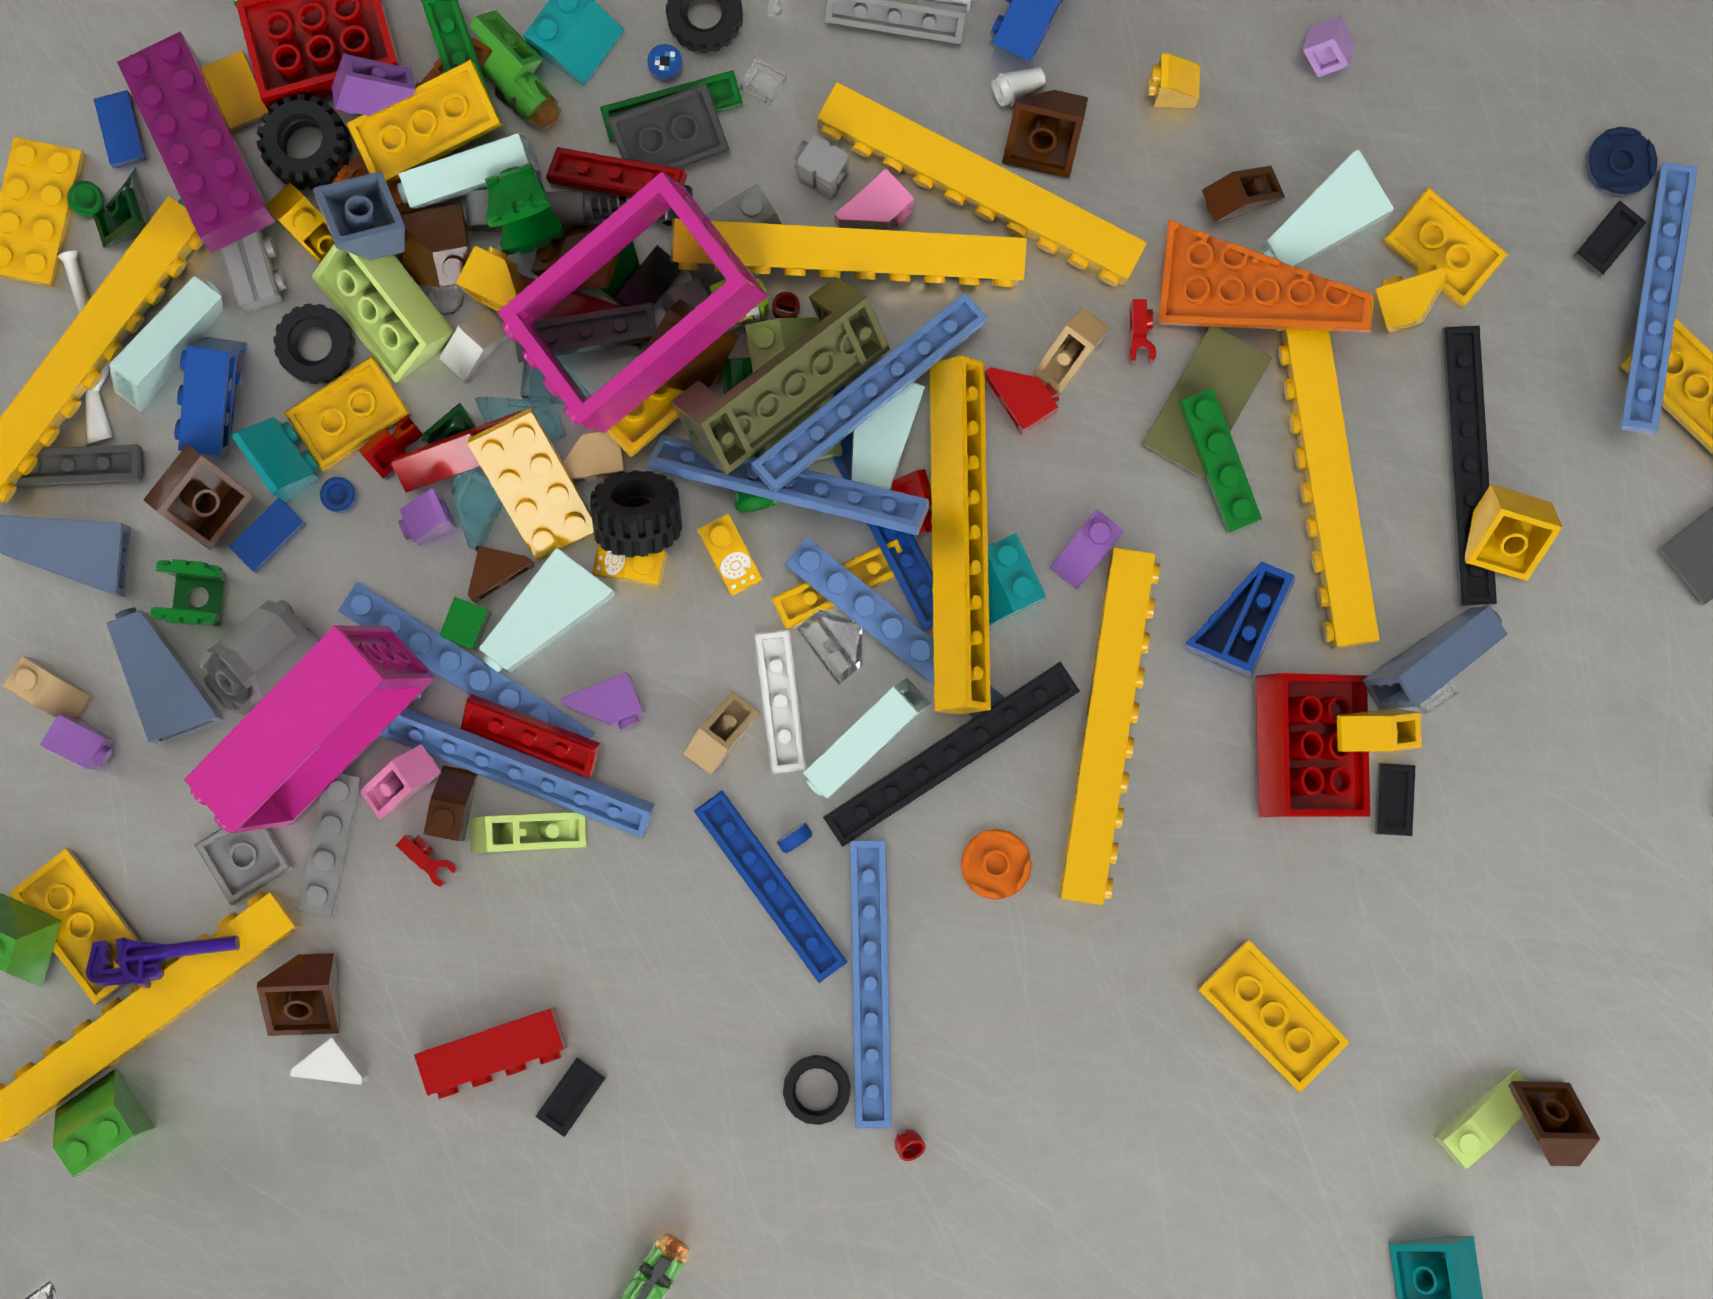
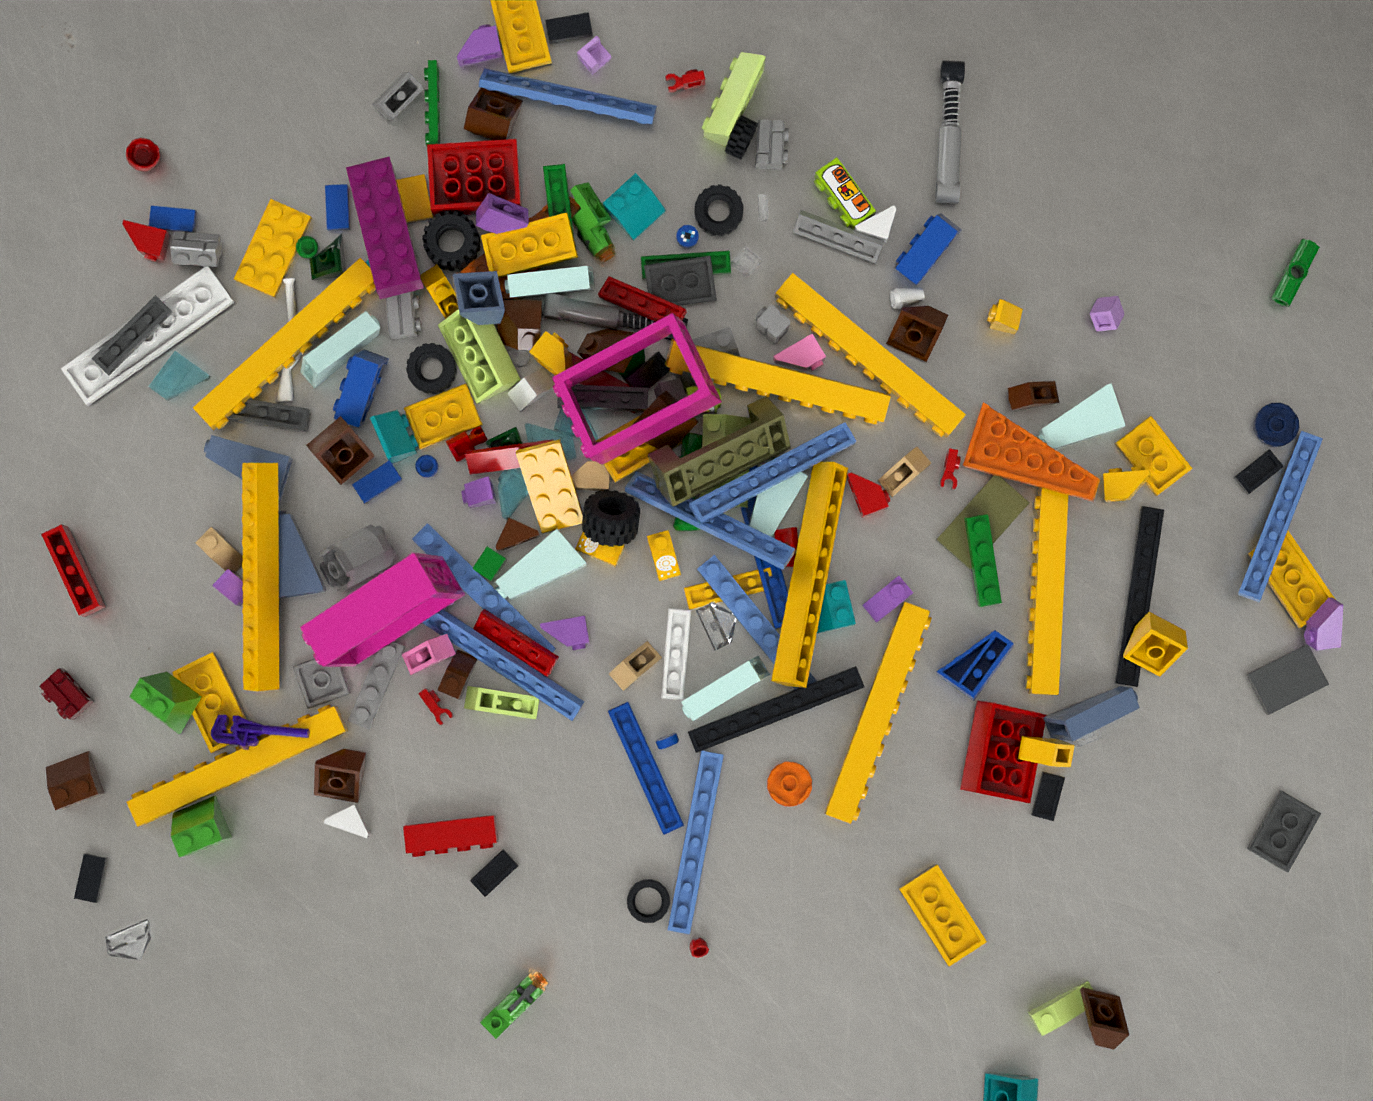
camera: 10 degrees right, 0 degrees up
green piece [150,559,226,626] -> none
green piece [485,162,564,255] -> none
red hinge [772,292,800,319] -> none
none -> yellow brick [242,463,279,691]

